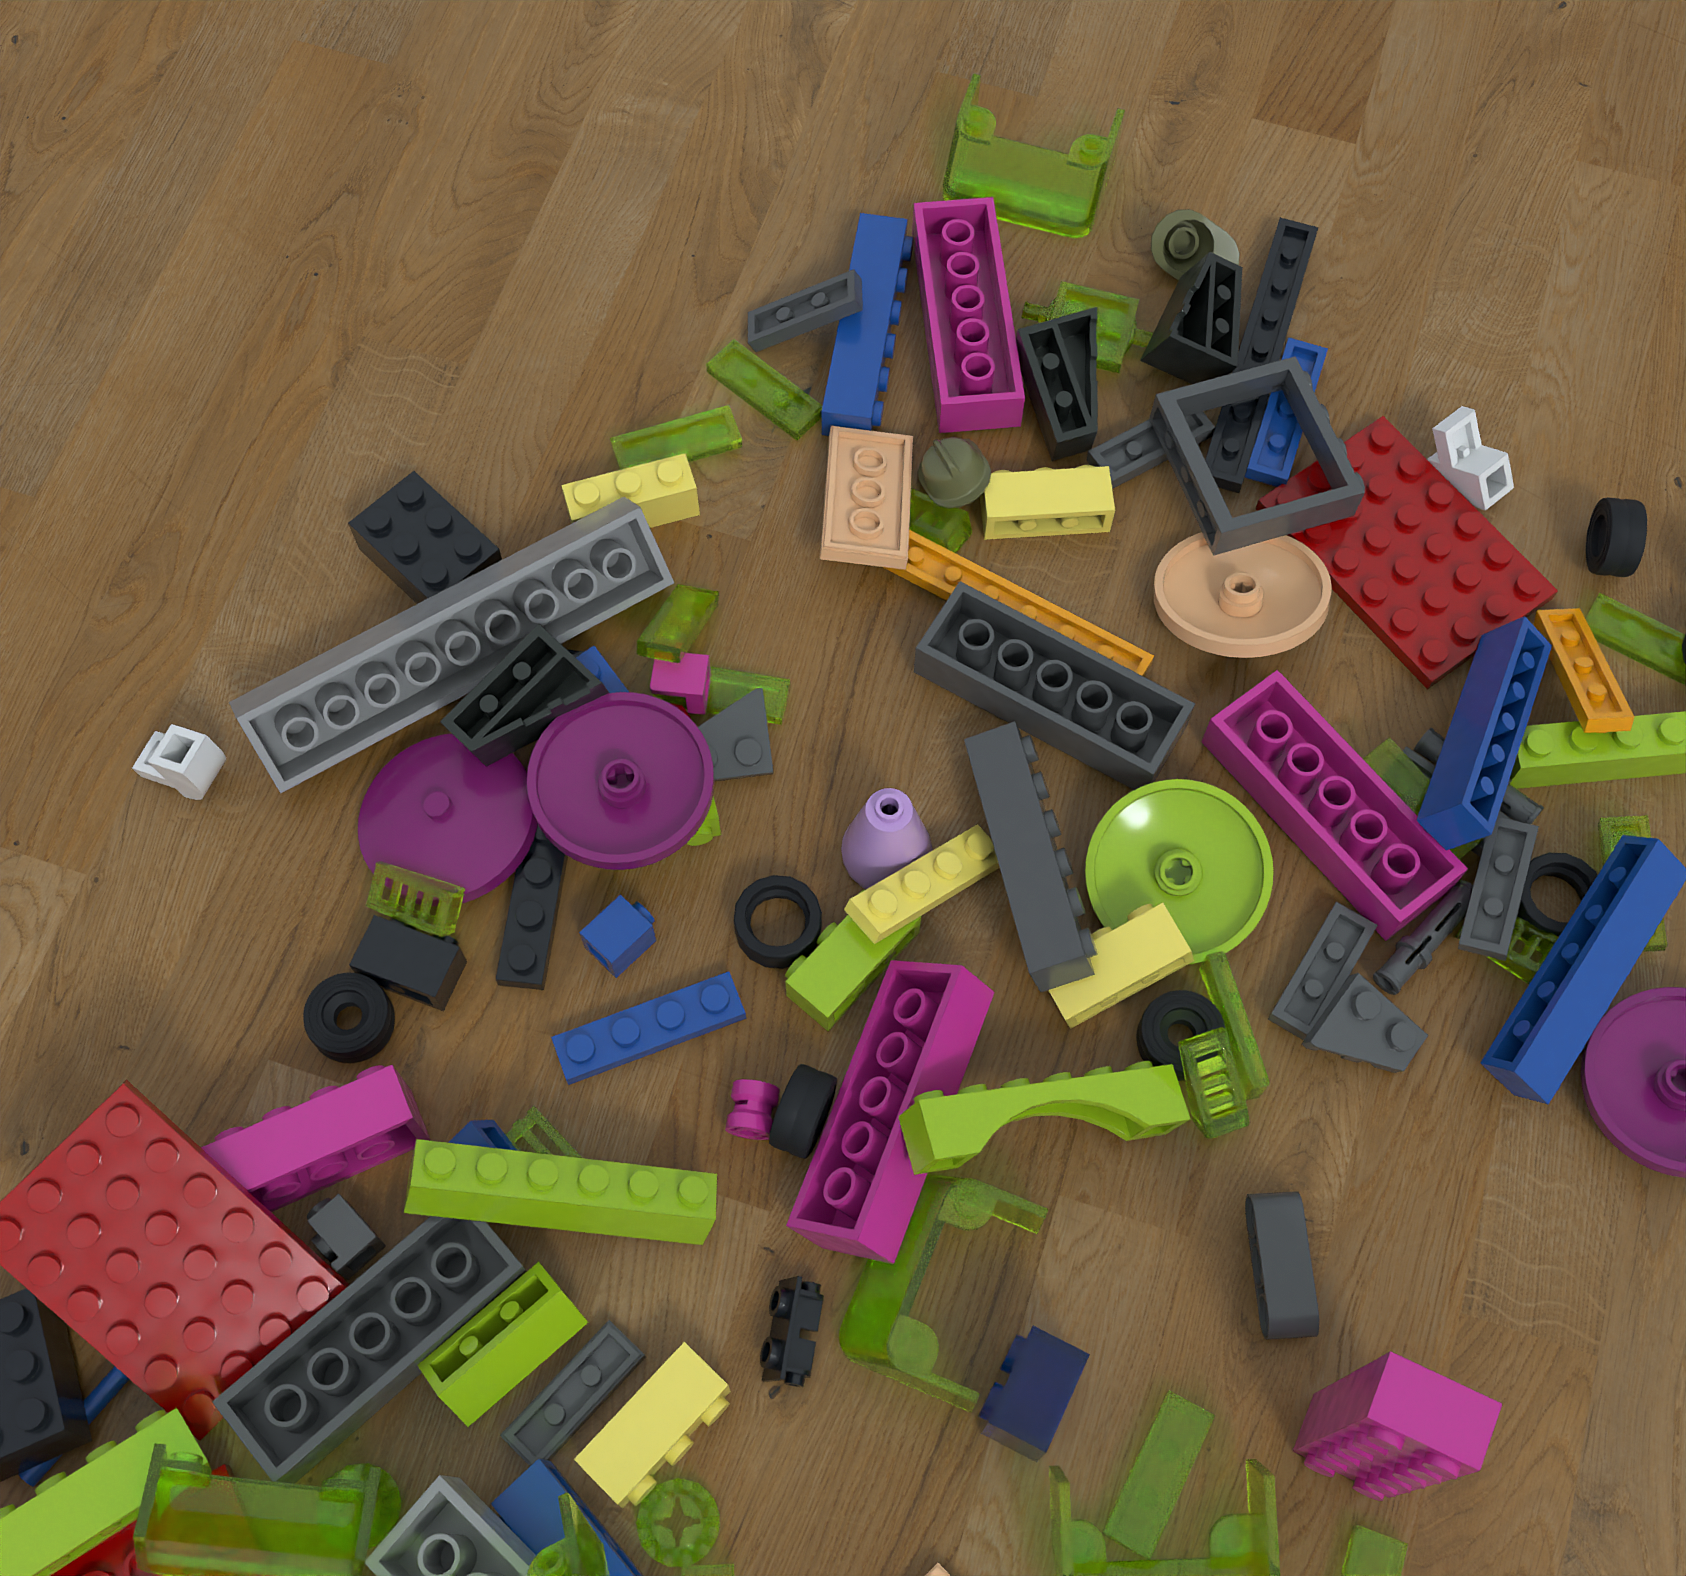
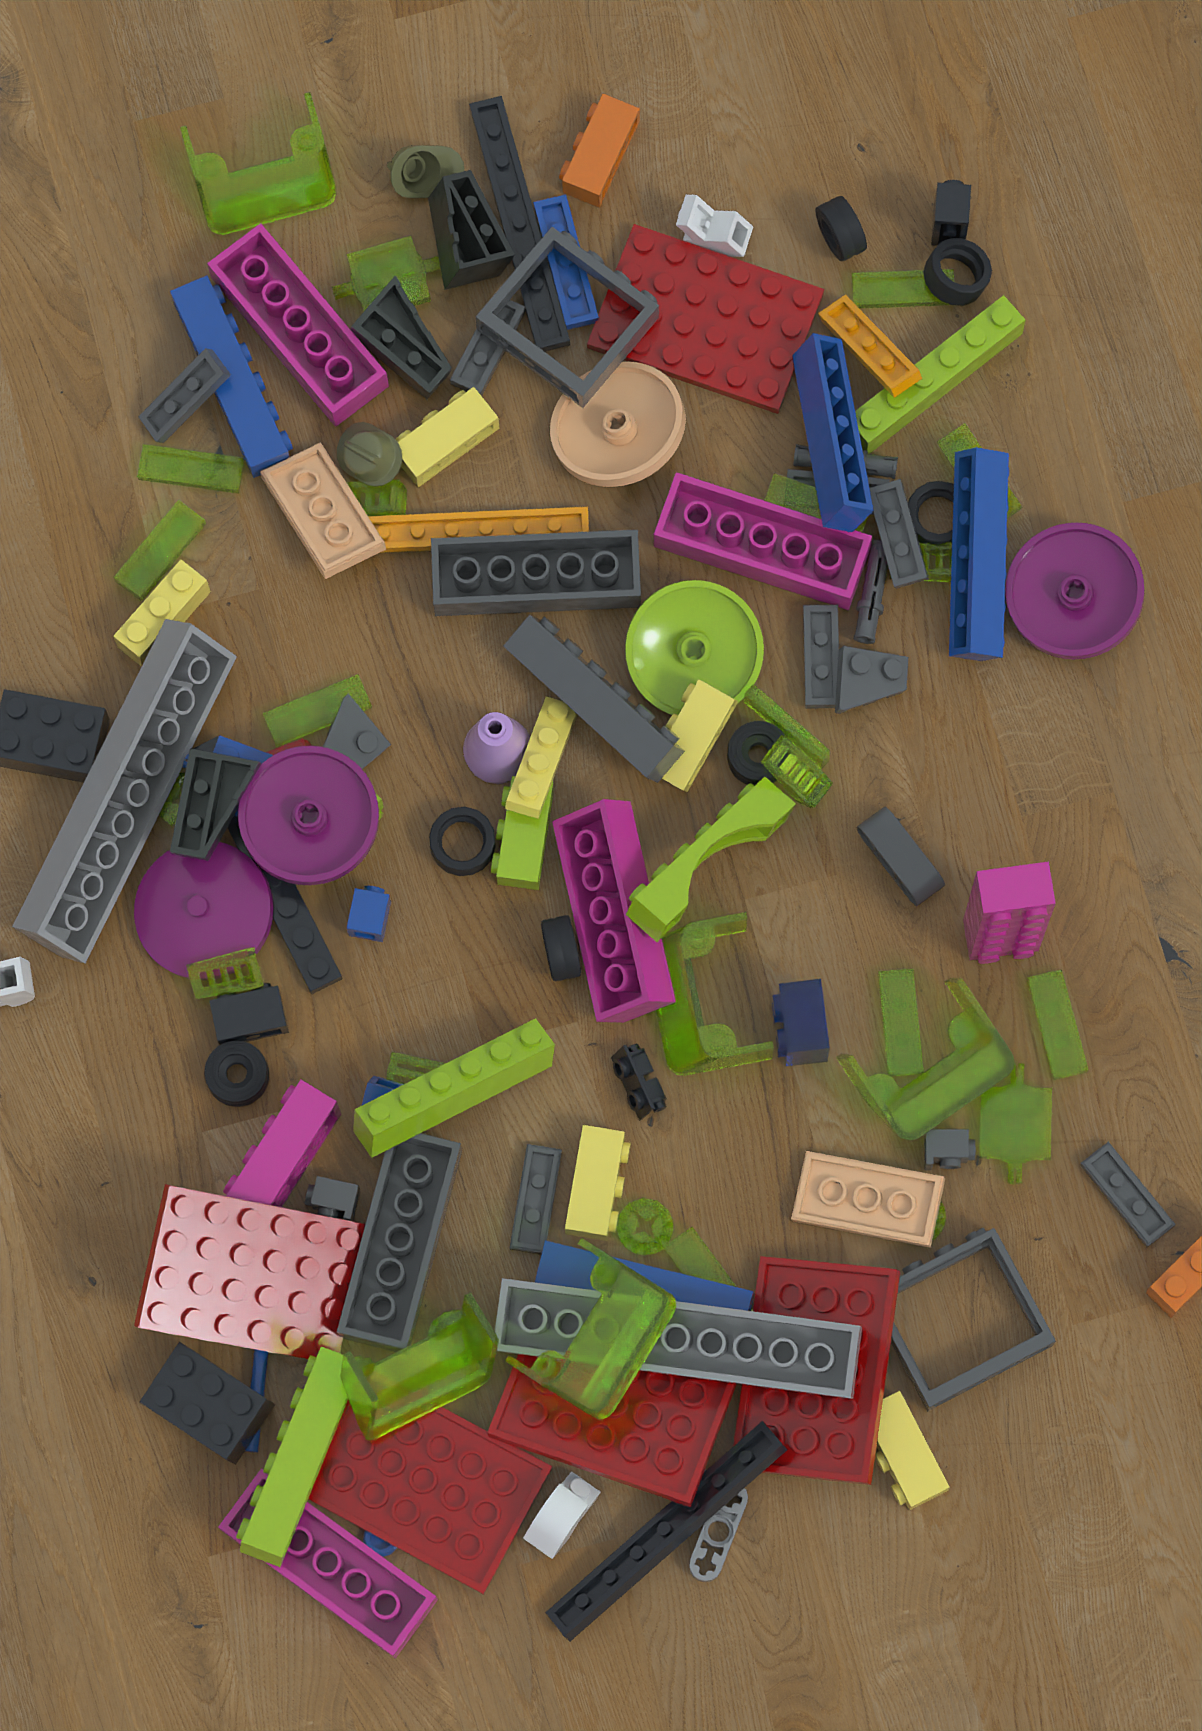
camera: 30 degrees left, 10 degrees up
lime brick [417,1262,589,1427] -> none
blue plate [551,971,746,1085] -> none
clear neon green tile [637,584,719,663] -> none
dark pink panel [650,650,711,715] -> none
dark pink wheel [725,1079,780,1140] -> none
none -> orange brick [559,94,640,208]

